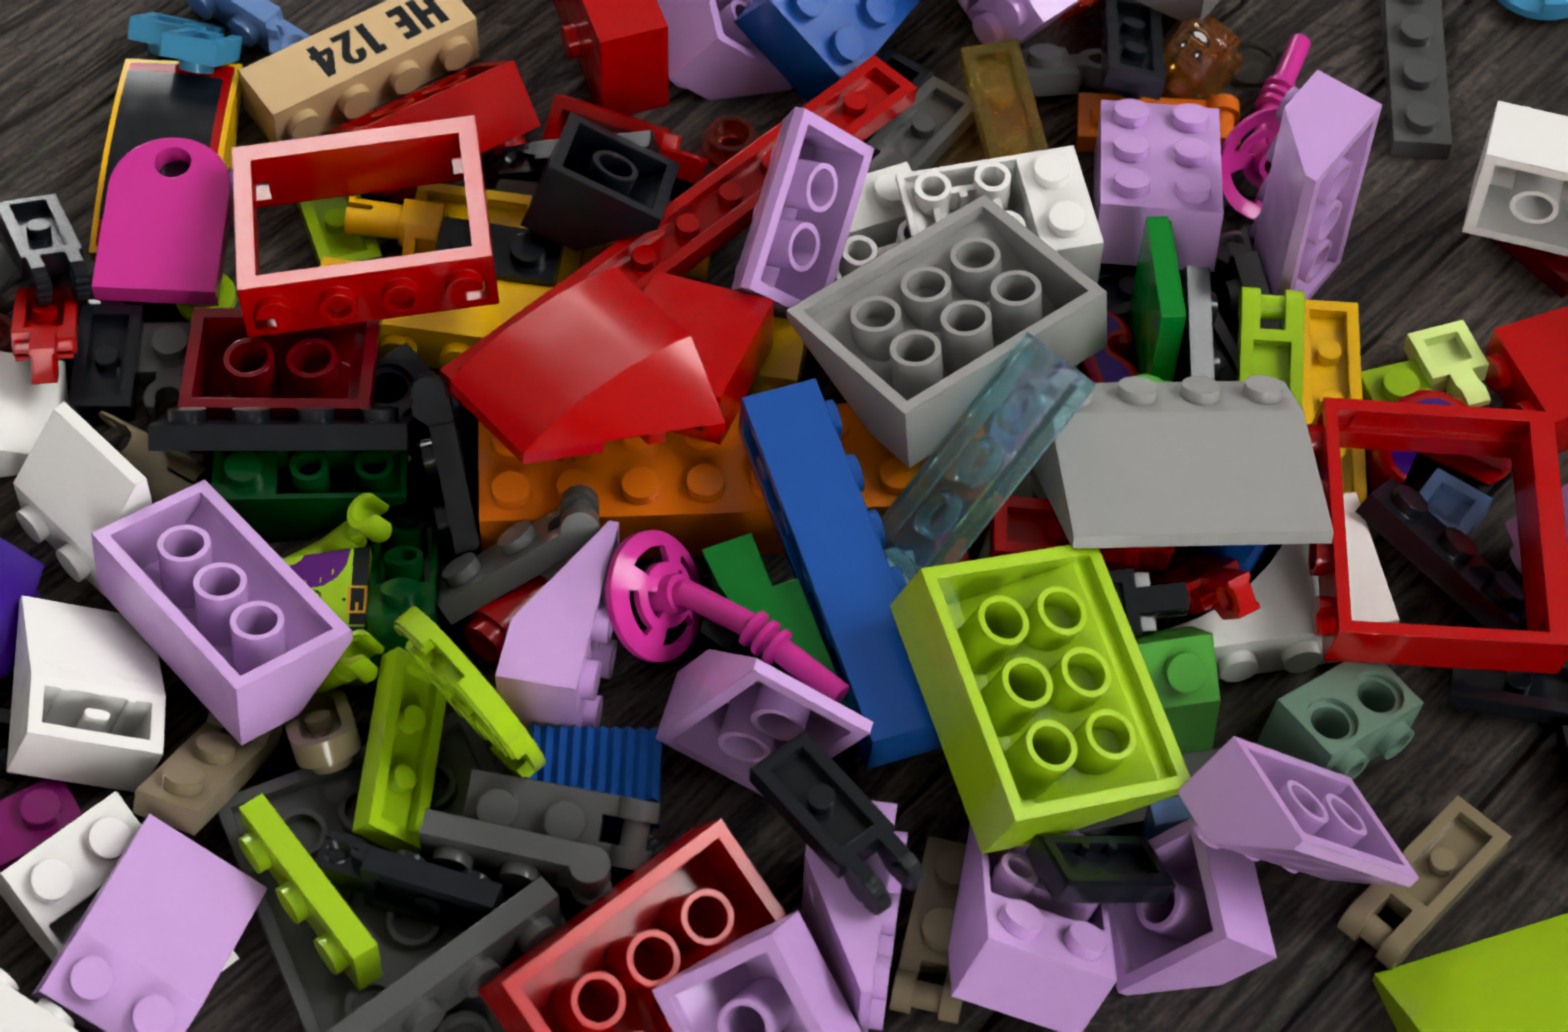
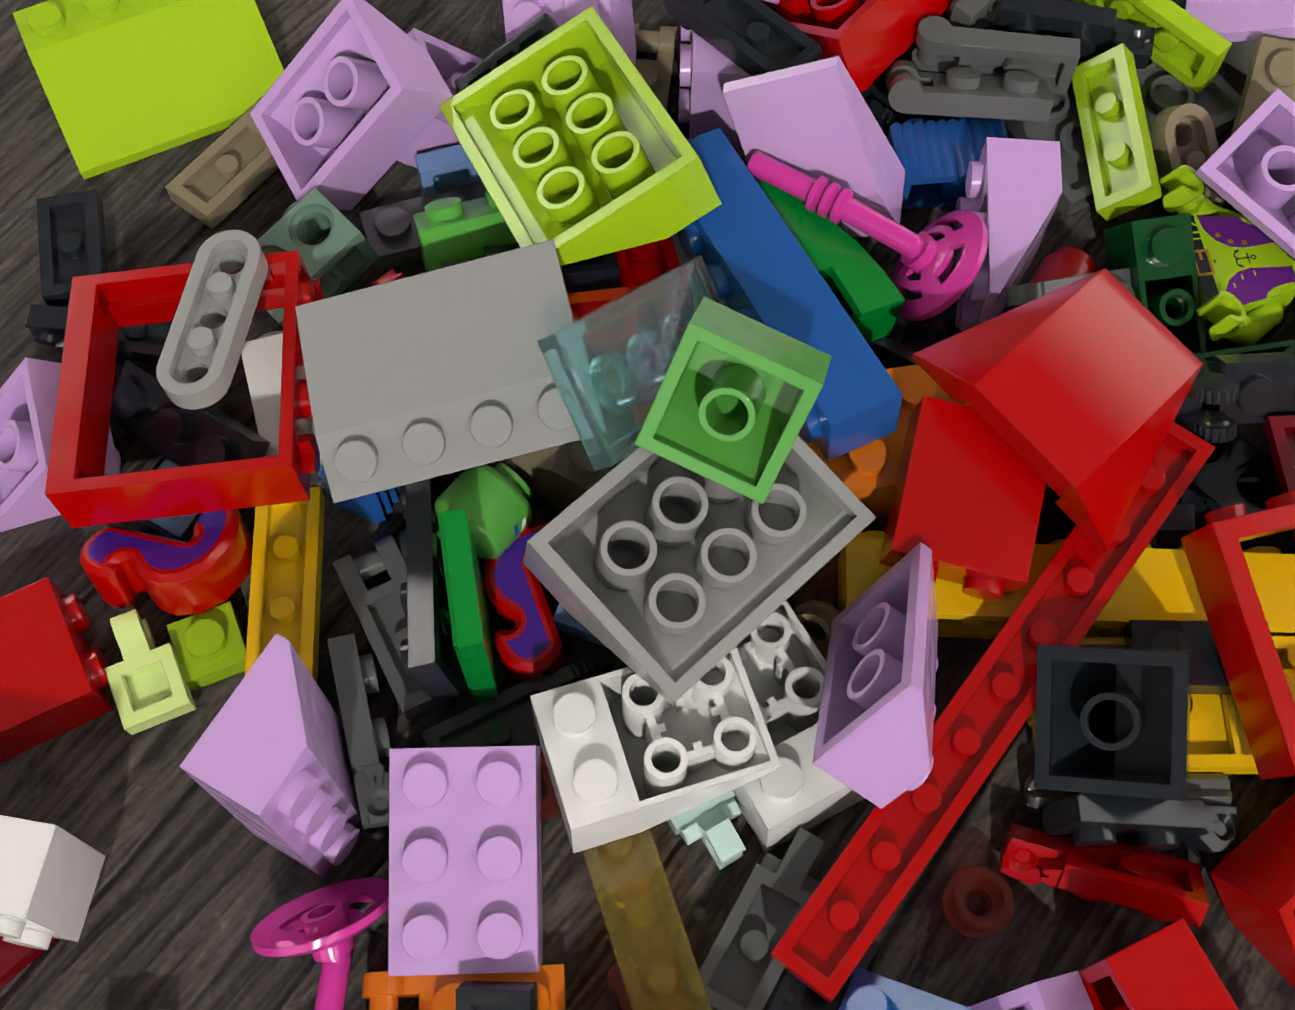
camera: 175 degrees right, 10 degrees up
lime tile [393,606,546,780] -> none
lime plate [1237,287,1305,408] -> none
none -> light grey plate [156,230,268,410]
none -> bright green slope [635,297,832,504]

